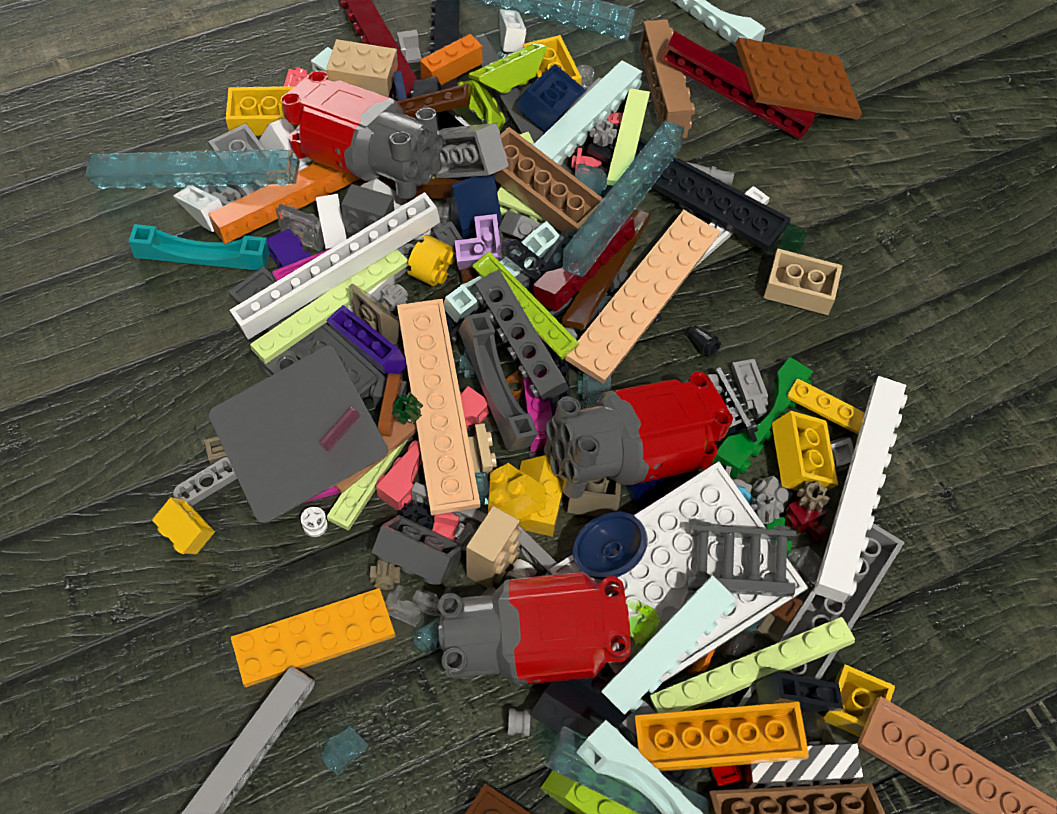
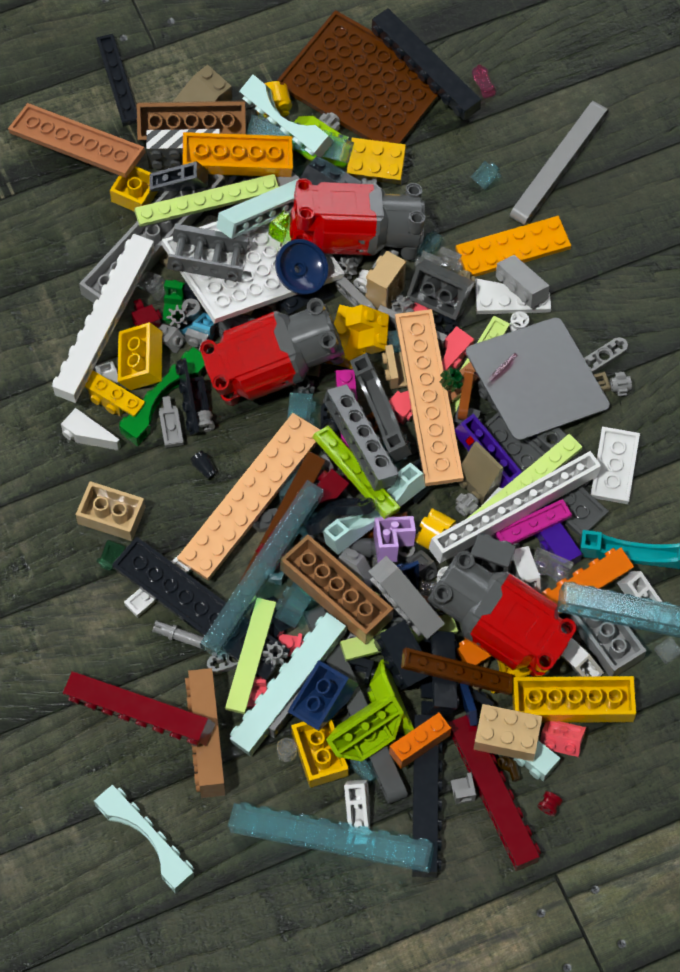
camera: 175 degrees left, 5 degrees up
yellow brick [152,497,215,554] -> none
dark orange plate [735,37,862,120] -> none
dark tan gear [797,481,829,512] -> none
none -> white slope [61,408,121,450]
none -> yellow brick [347,138,406,185]
none -> white wing [475,278,551,314]
none -> light grey brick [496,255,549,308]
none -> dark red wheel [537,791,563,816]
none -> white plate [591,427,640,504]
none -> light grey gear [610,372,632,396]

